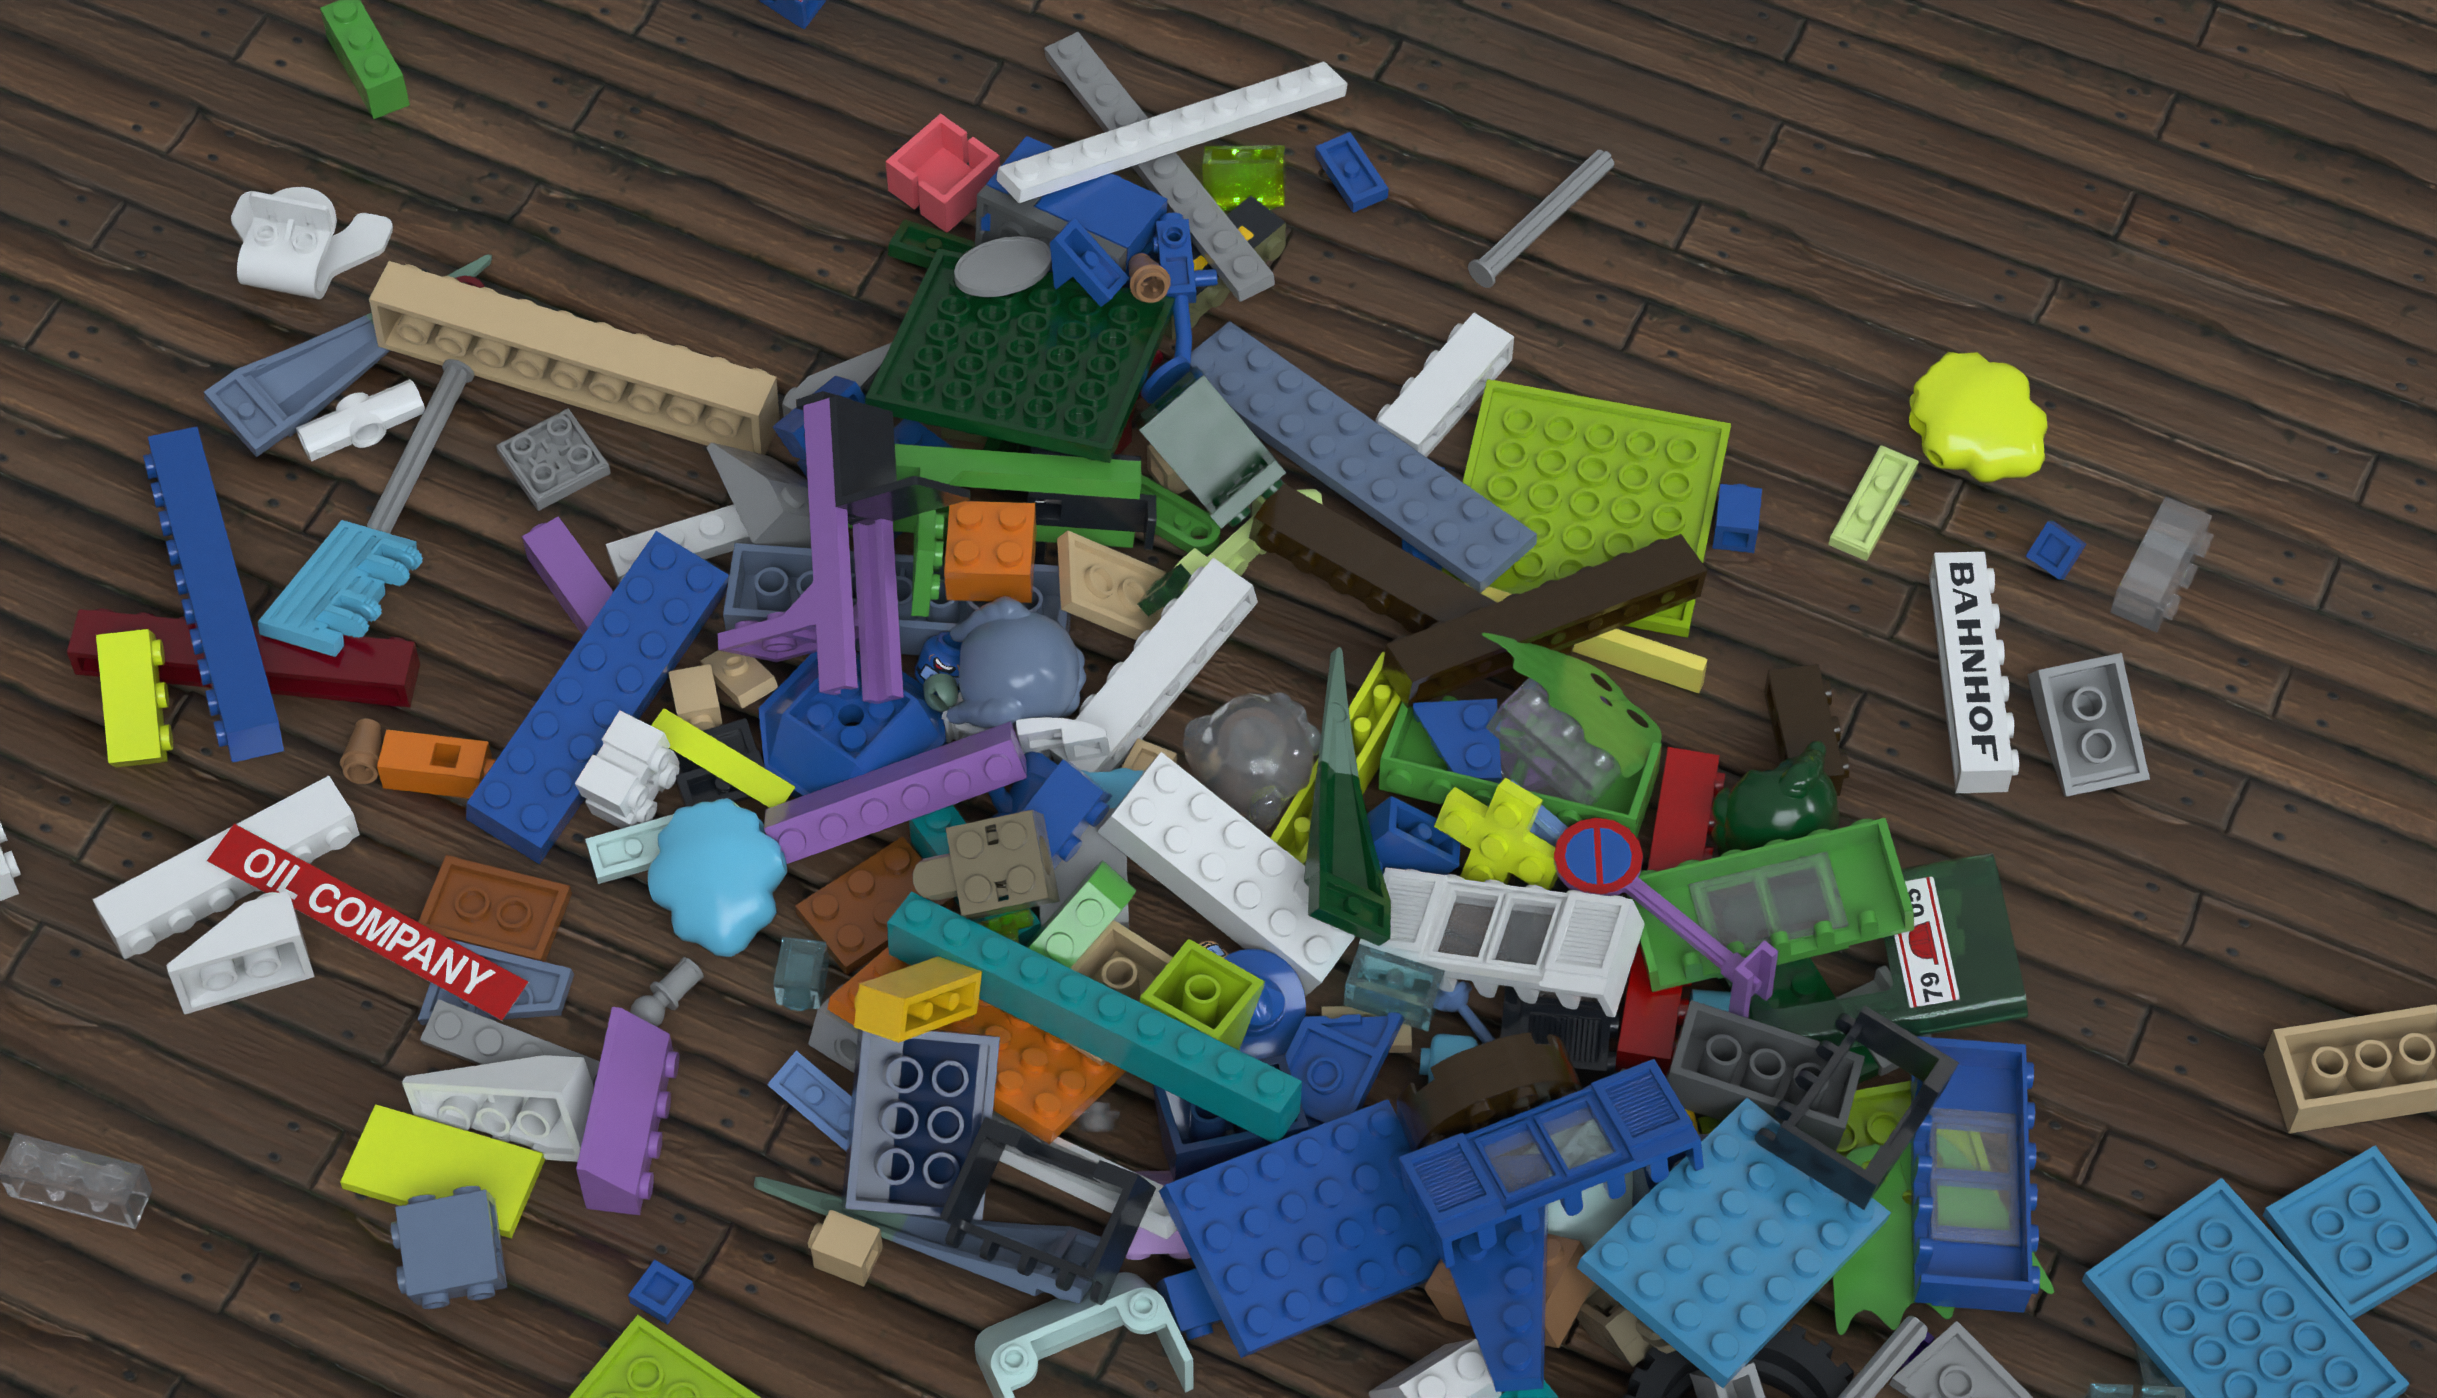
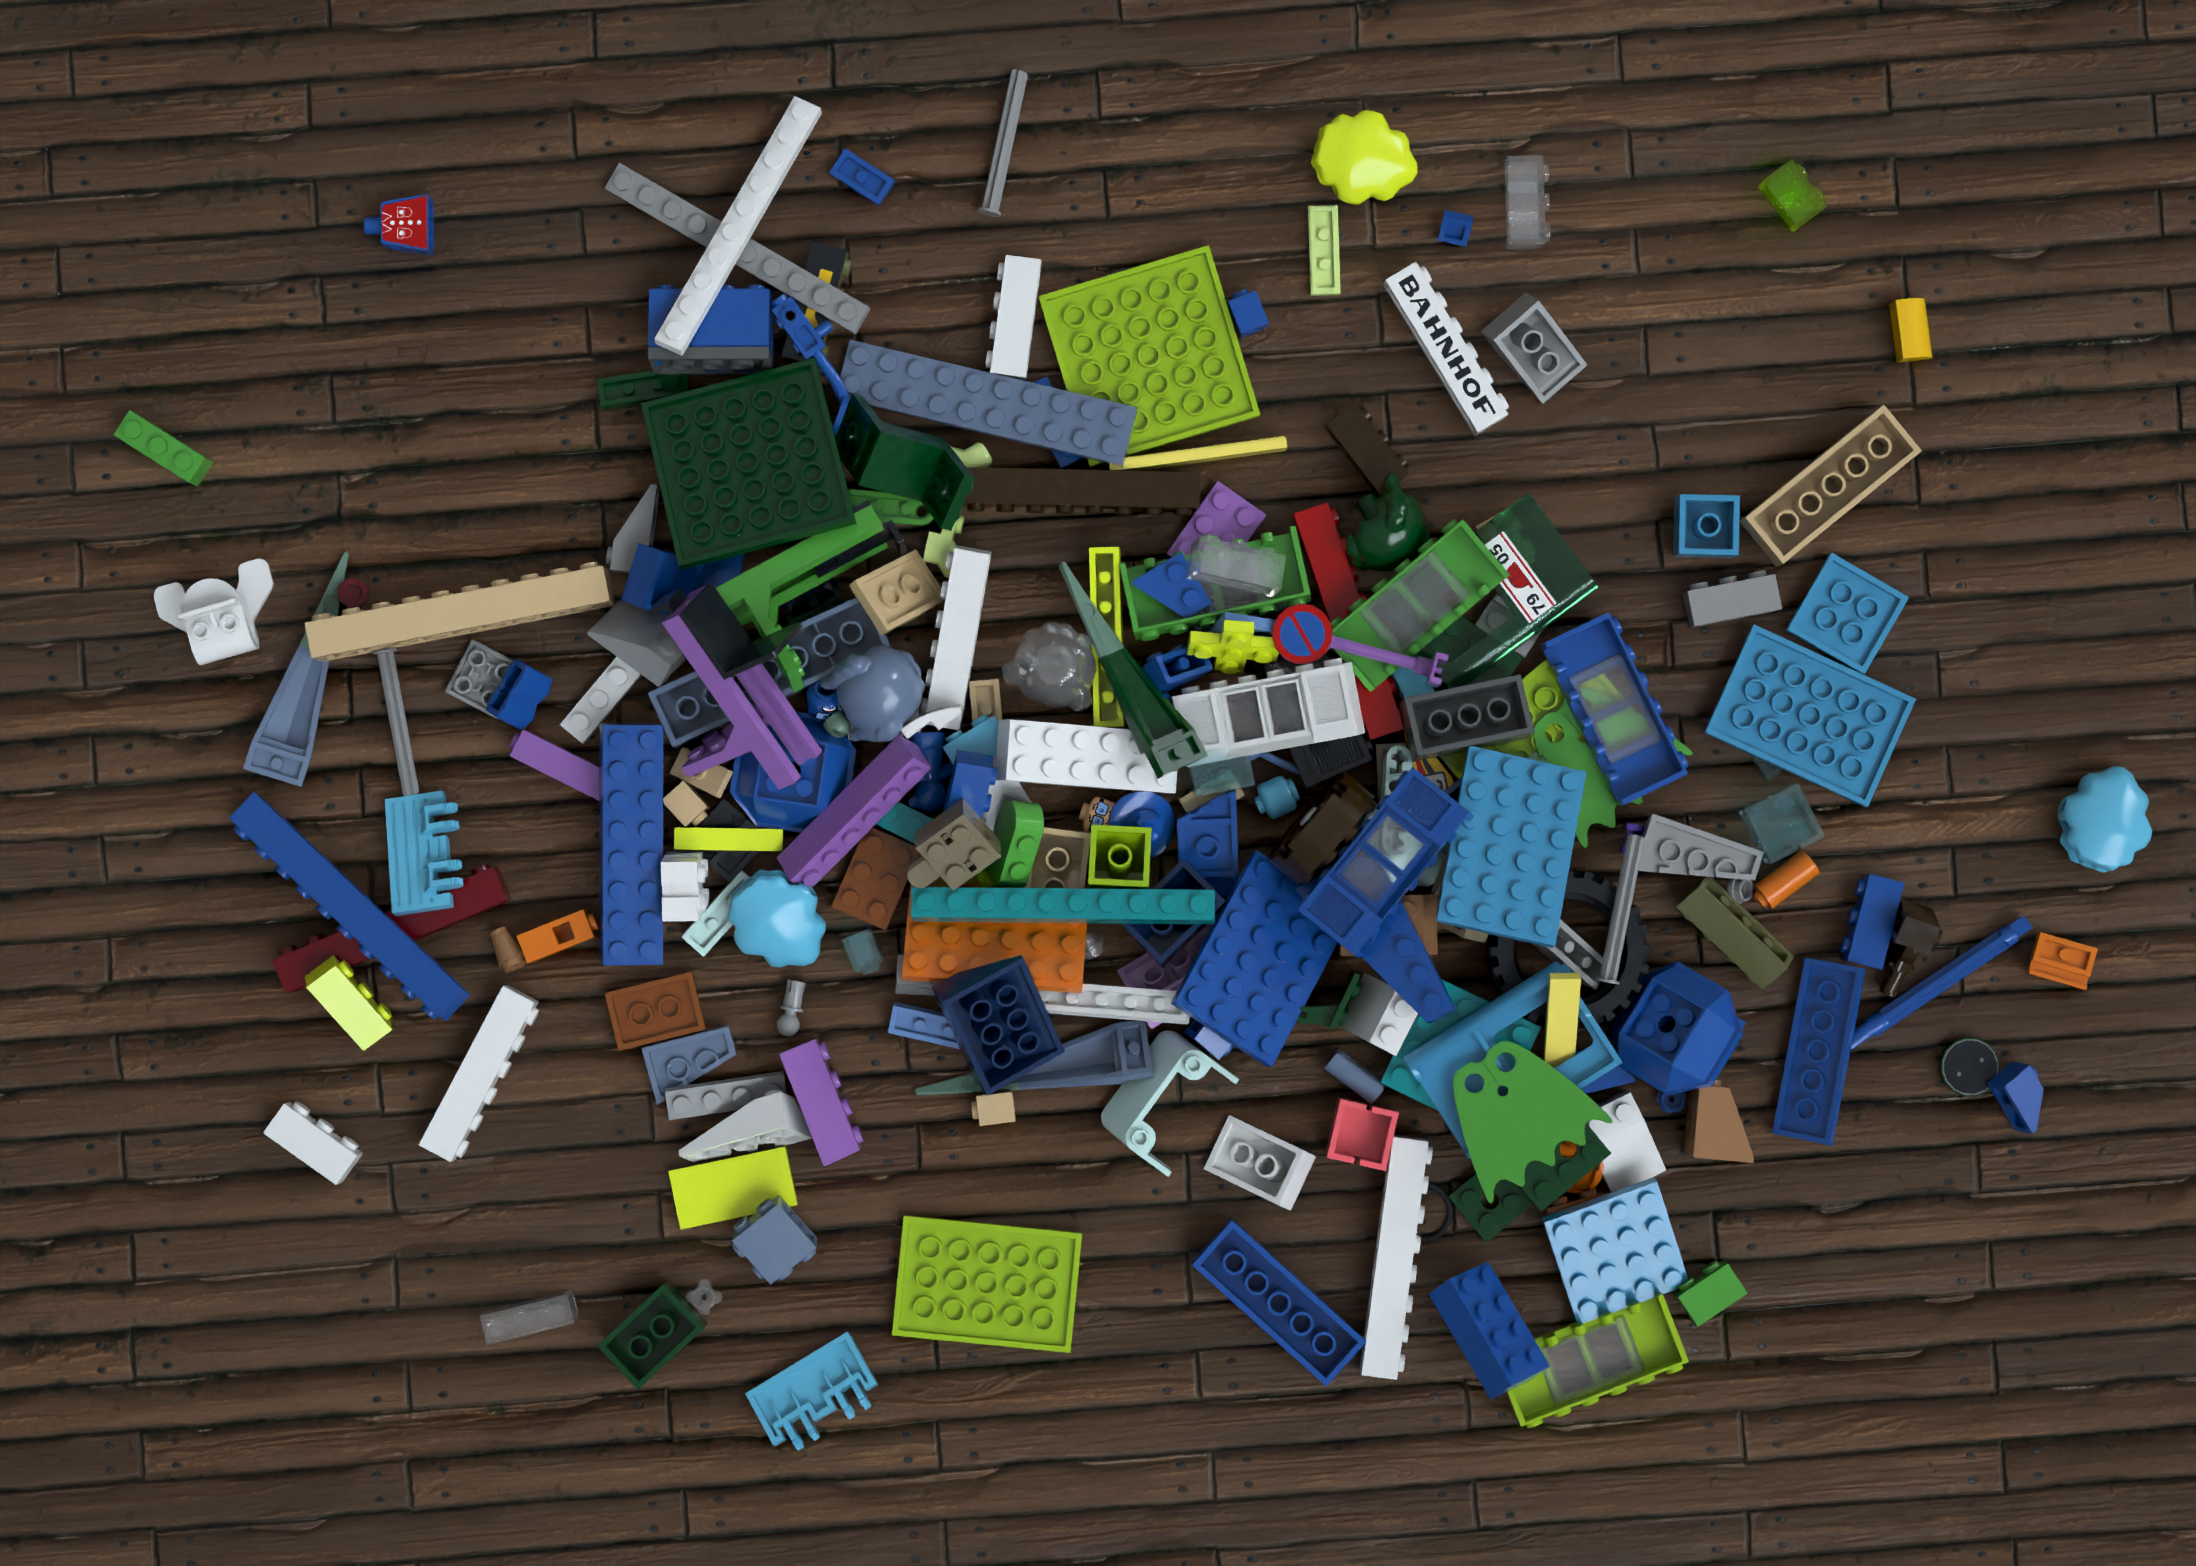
camera: 30 degrees left, 30 degrees up
white slope [166,890,315,1015] -> none
red sticker [207,824,529,1021] -> none
white piece [296,379,425,462] -> none
blue plate [628,1260,694,1325] -> none
yellow brick [854,956,982,1043] -> none
coral piece [885,113,1000,233] -> none
black hinge [939,1117,1156,1305] -> none
orange brick [944,501,1037,603] -> none
light grey piece [954,236,1052,297] -> none
blue slope [1050,217,1130,307] -> none
medium nougat cone [1128,253,1170,303] -> none
clear green plate [1137,563,1192,617] -> none
clear neon green brick [1202,145,1286,211] -> none
dark brown brick [1382,534,1708,708] -> none
bright green piece [1482,632,1662,778] -> none
black hinge [1755,1005,1959,1210] -> none
none -> blue brick [486,659,552,730]
none -> dark green brick [597,1280,708,1390]
none -> clear plate [686,1279,722,1315]
none -> dark green plate [1297,971,1362,1029]
none -> dark azure brick [1673,494,1740,558]
none -> light grey brick [1682,570,1782,628]

